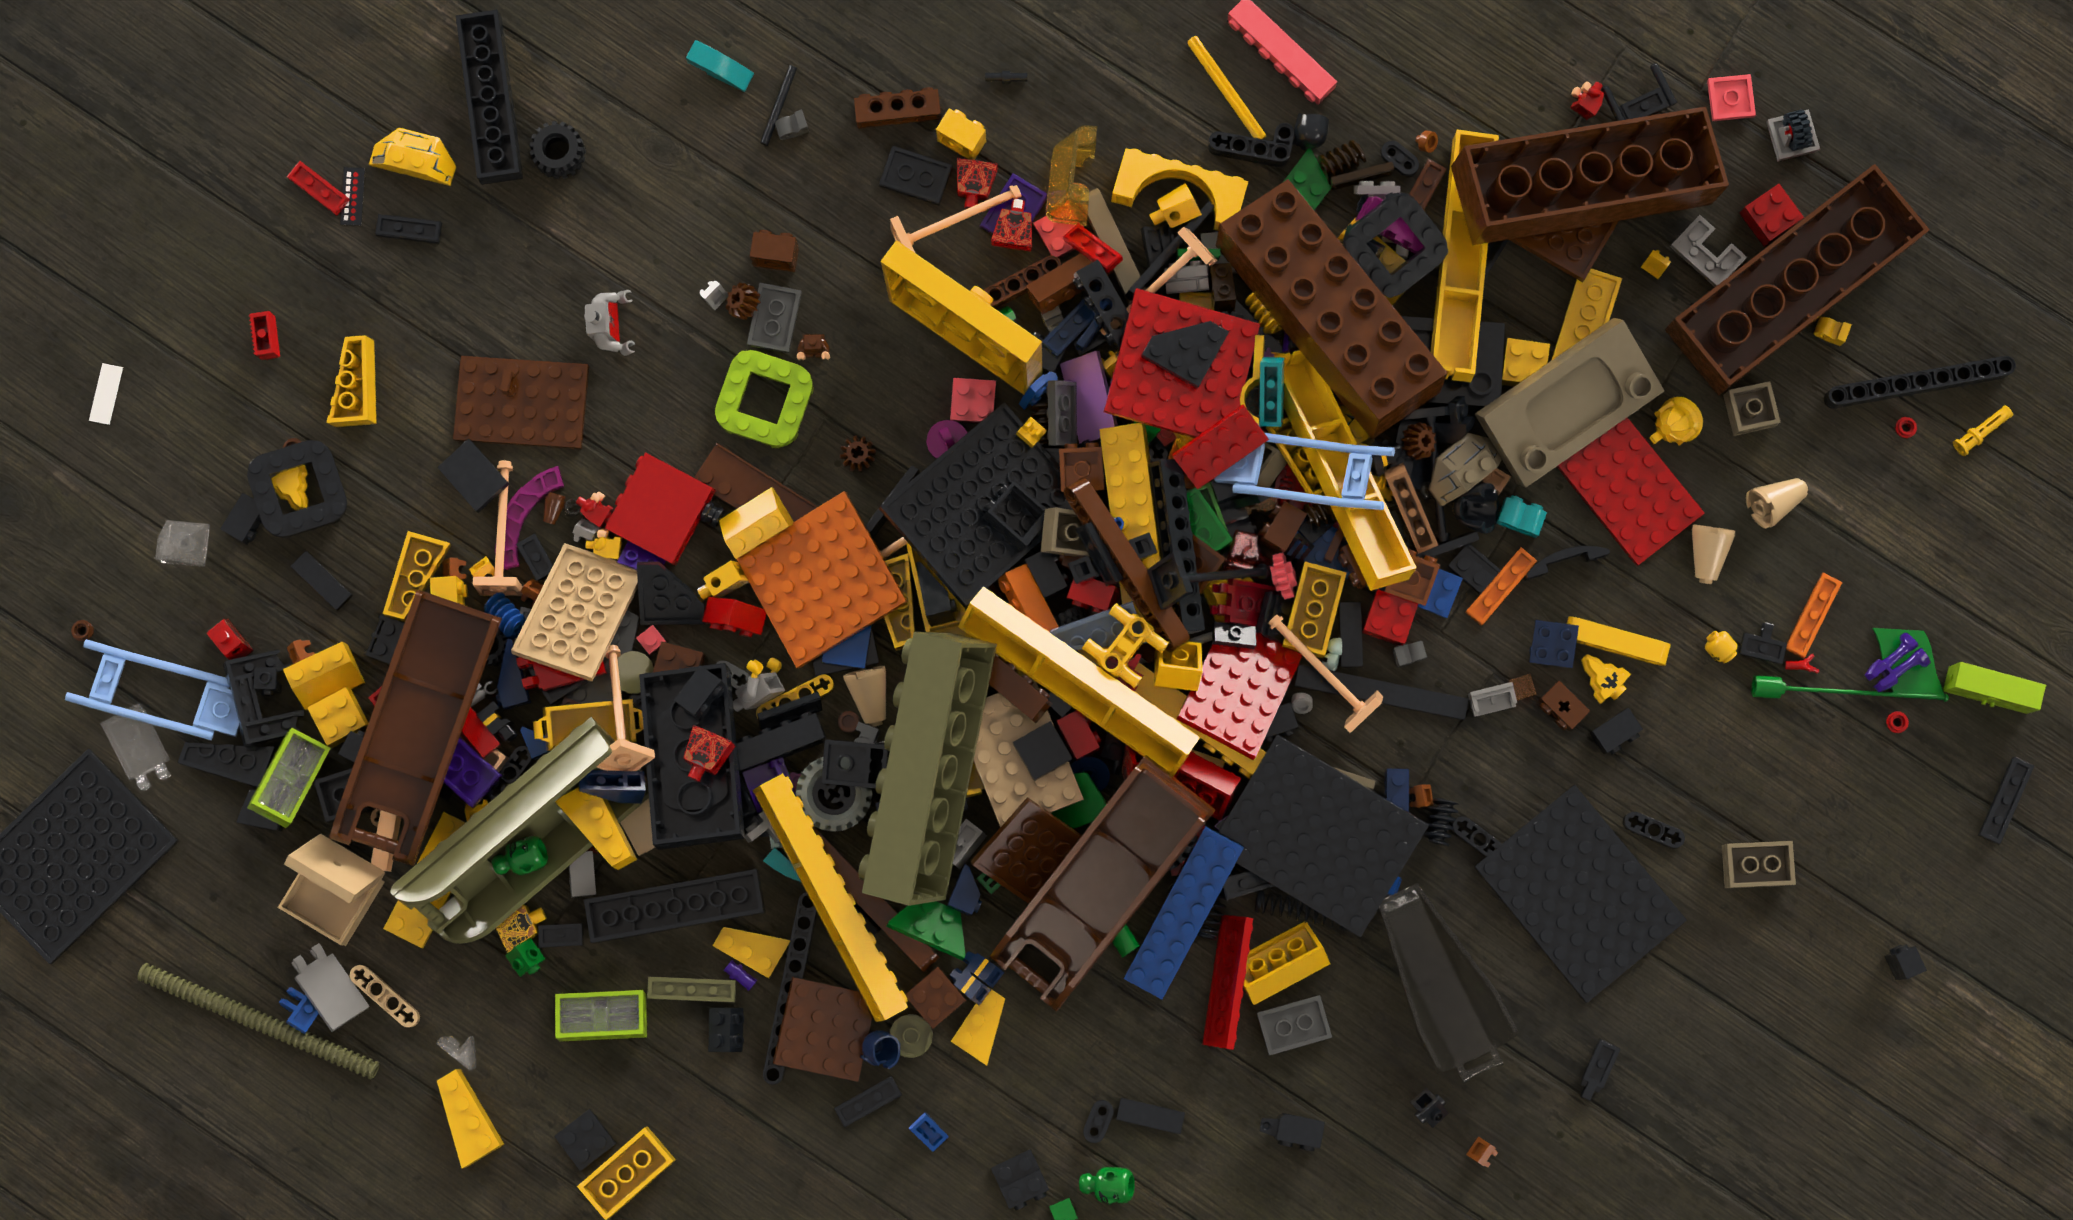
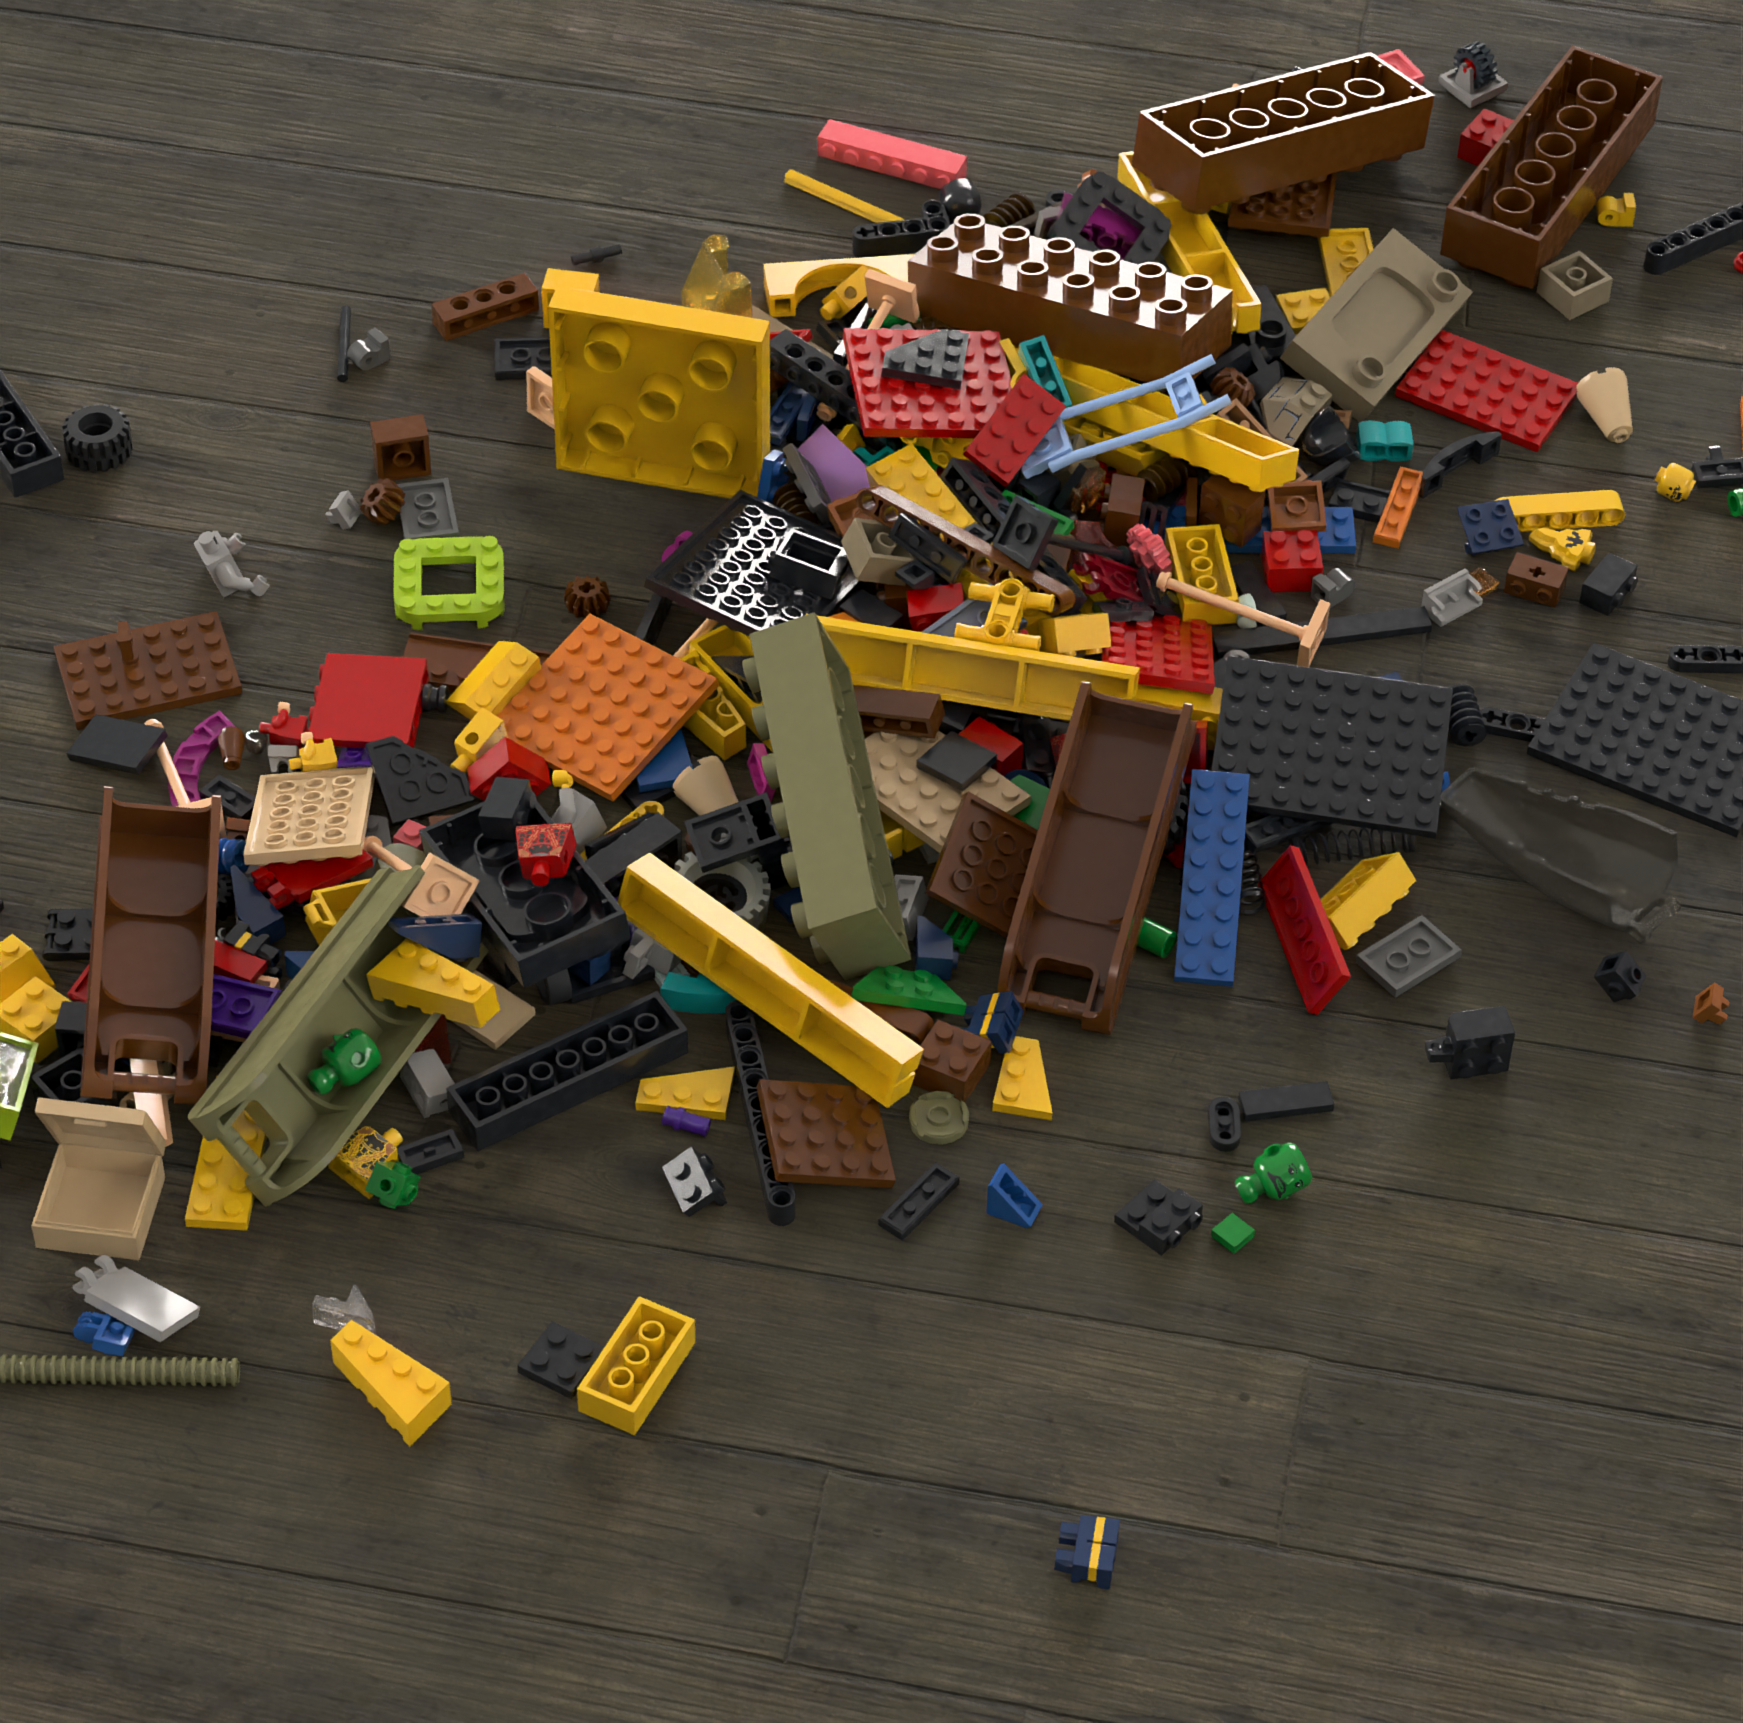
camera: 25 degrees left, 35 degrees down
tan beam [350,965,420,1027] -> none
yellow wedge [383,531,451,622] -> none
clear brick [555,990,647,1041] -> none
olive plate [647,977,736,1002] -> none
teal slope [686,40,754,92] -> none
reddish brown piece [797,334,830,360] -> none
dark blue helmet [860,1030,900,1069] -> none
coral plate [950,378,996,423] -> none
yellow tile [1016,417,1047,448] -> none
yellow tile [1641,250,1671,279] -> none
yellow helmet [1649,397,1703,446] -> none
light grey plate [1670,215,1747,287] -> none
tan cone [1746,478,1808,528] -> none

